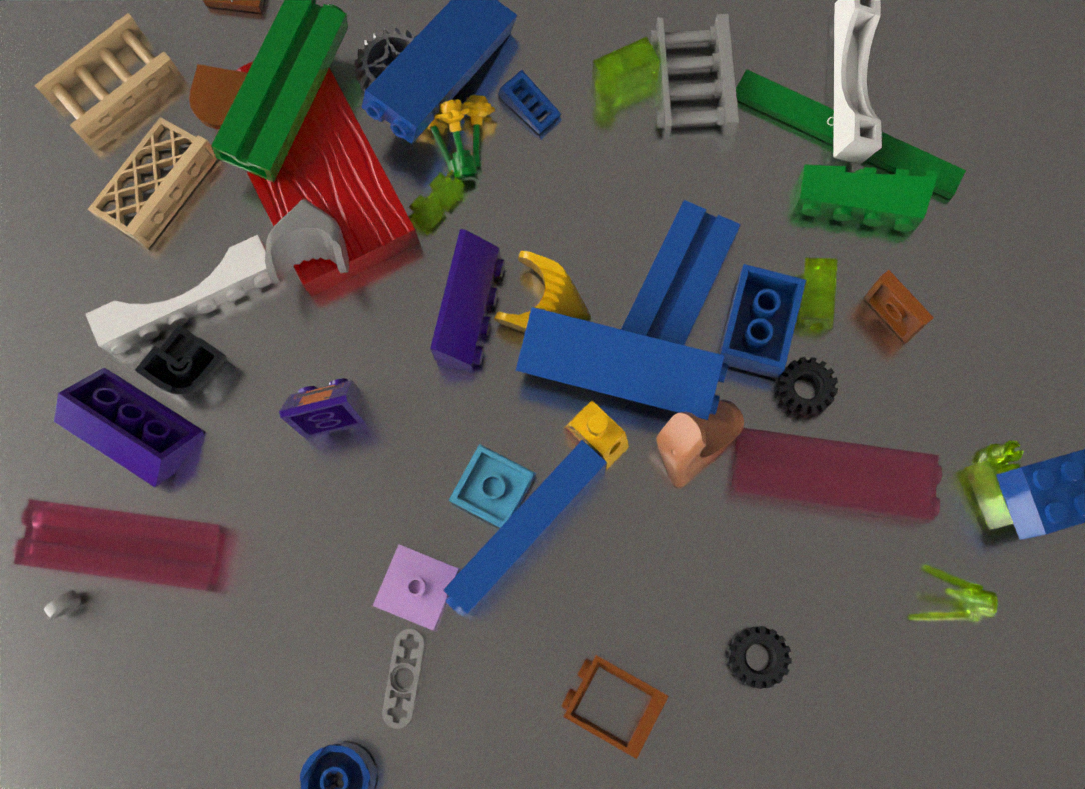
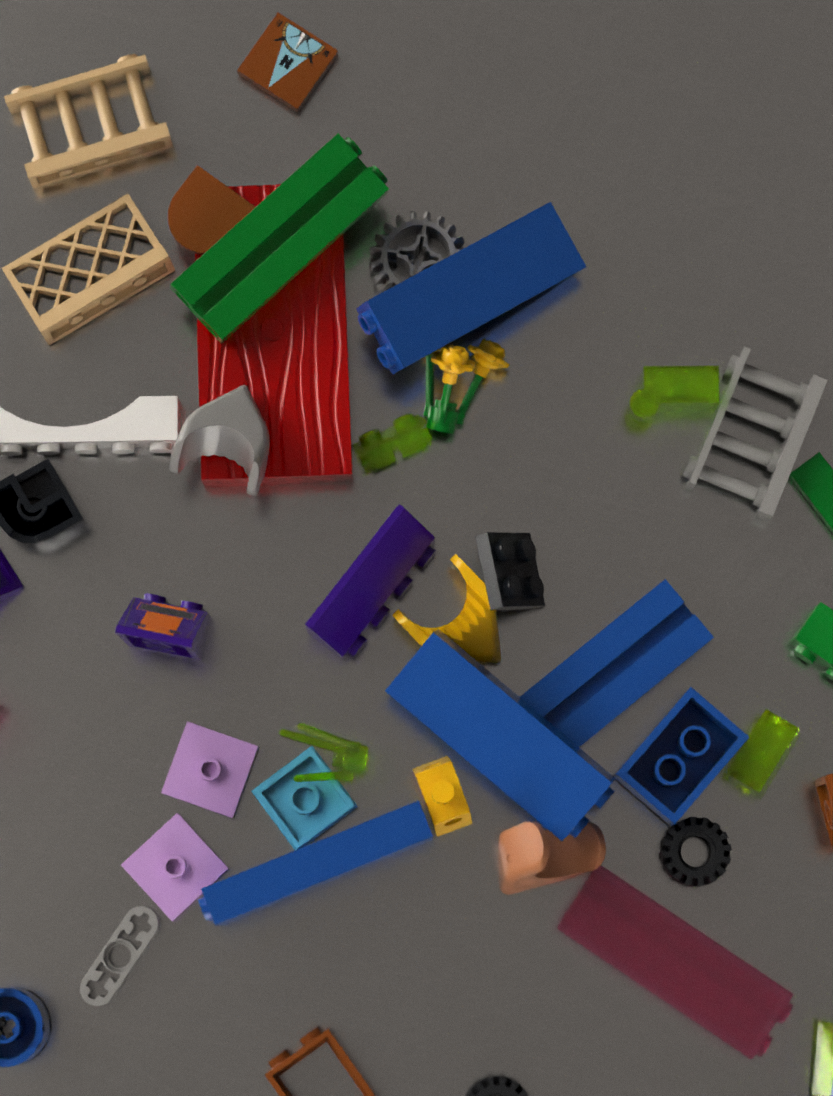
camera: 20 degrees right, 5 degrees up
blue slope [498,70,561,134] -> none
none -> lavender plate [161,721,259,819]
none -> clear neon green plant [279,723,368,782]
none -> black plate [475,532,545,610]

